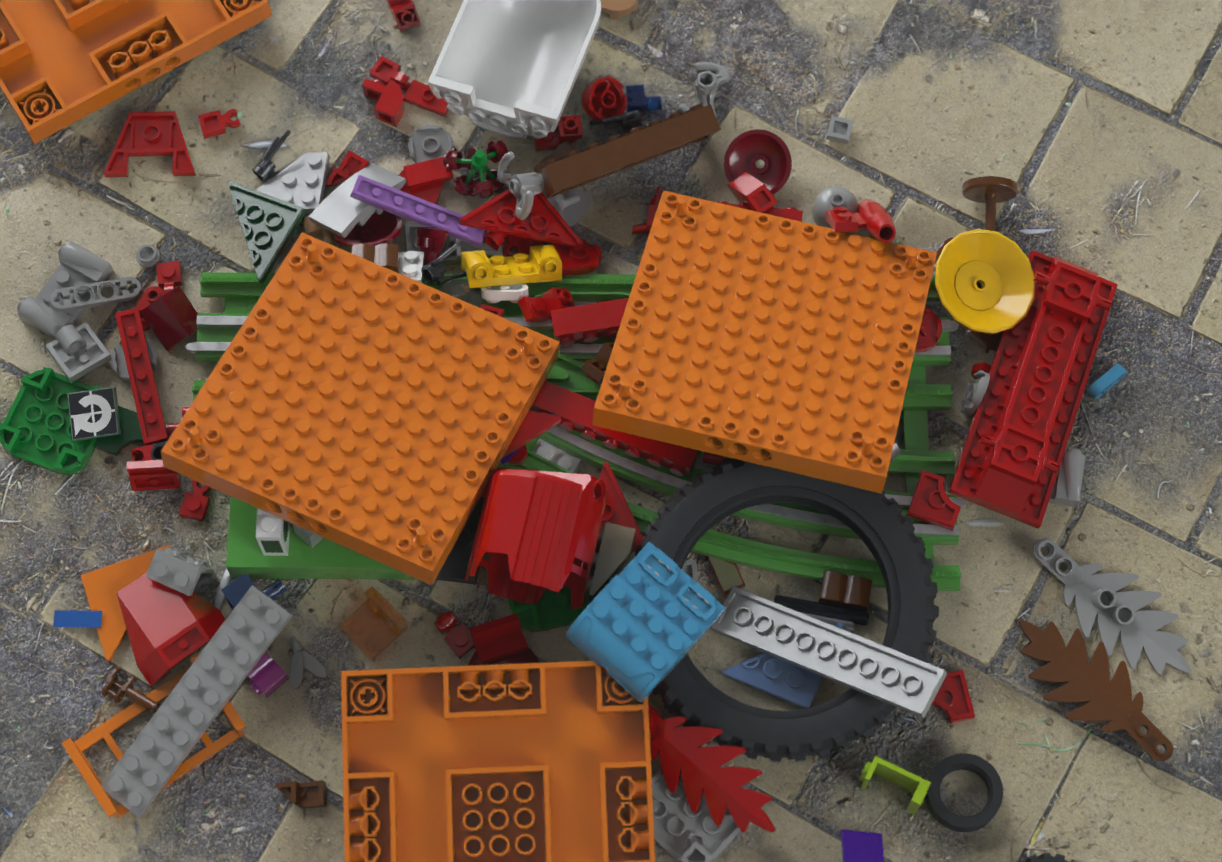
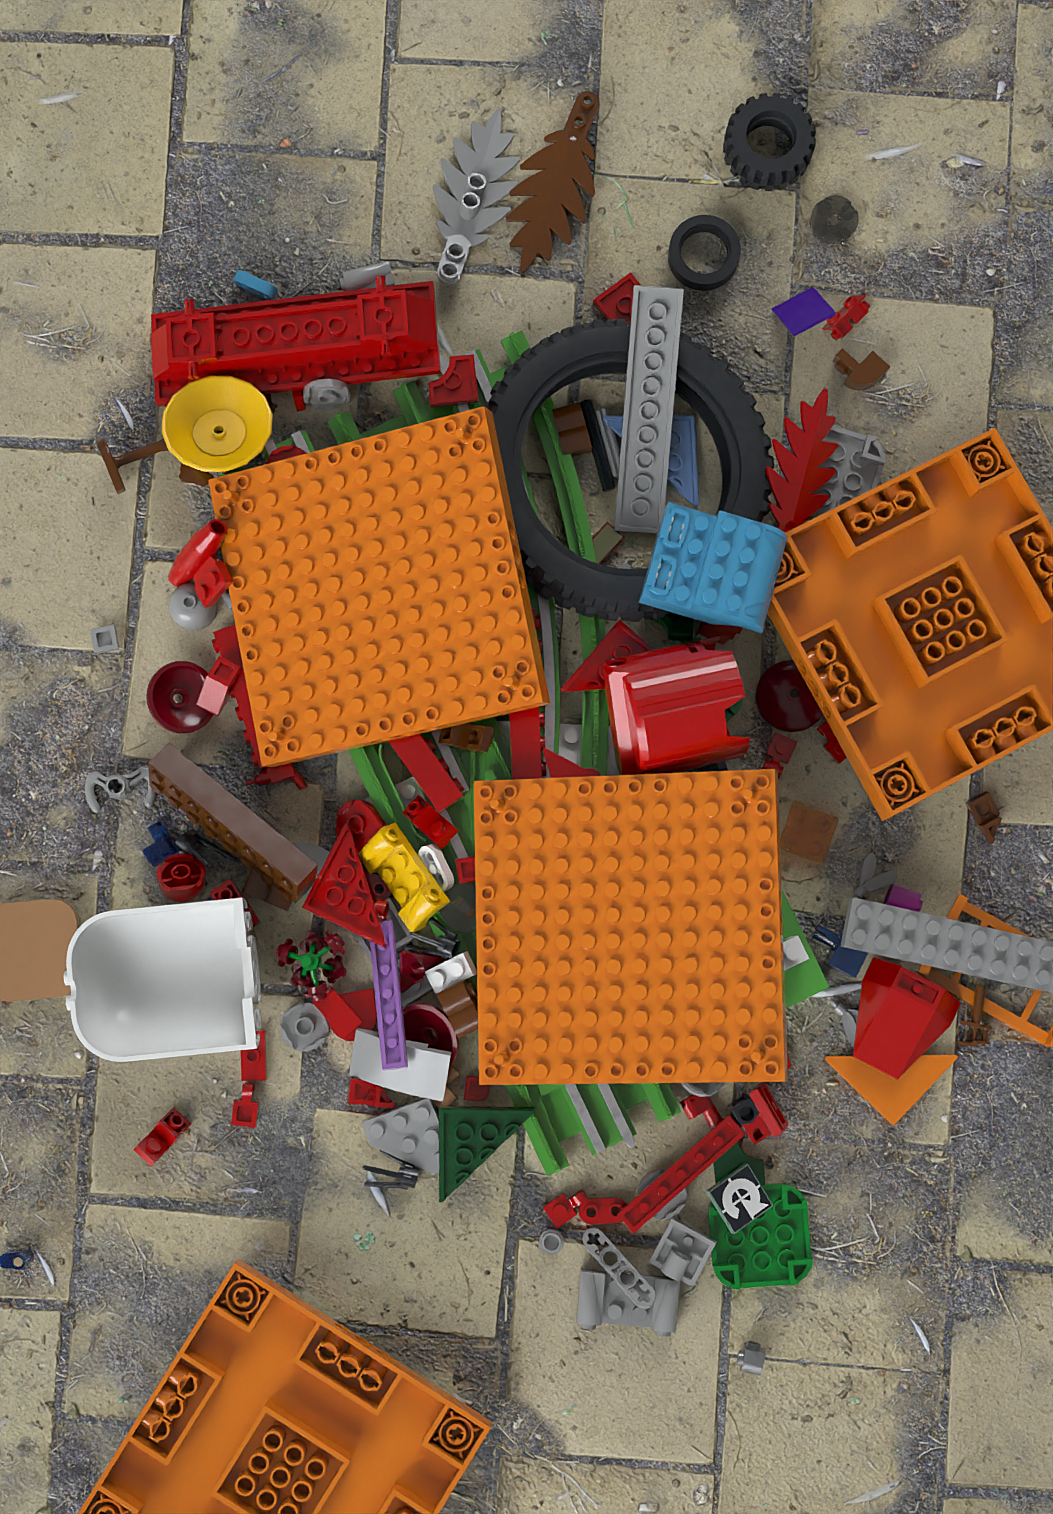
camera: 110 degrees left, 15 degrees up
blue sticker [53,610,102,628] -> none
red wing [103,111,196,178] -> none
dark red slope [140,286,198,351] -> none
light grey bracket [145,547,214,596] -> none
red plate [198,109,241,139] -> none
red brick [362,78,405,127] -> none
red panel [470,613,529,665] -> none
light grey piece [497,152,544,220] -> none
dark tan slope [586,522,636,599] -> none
lime panel [859,756,931,815] -> none

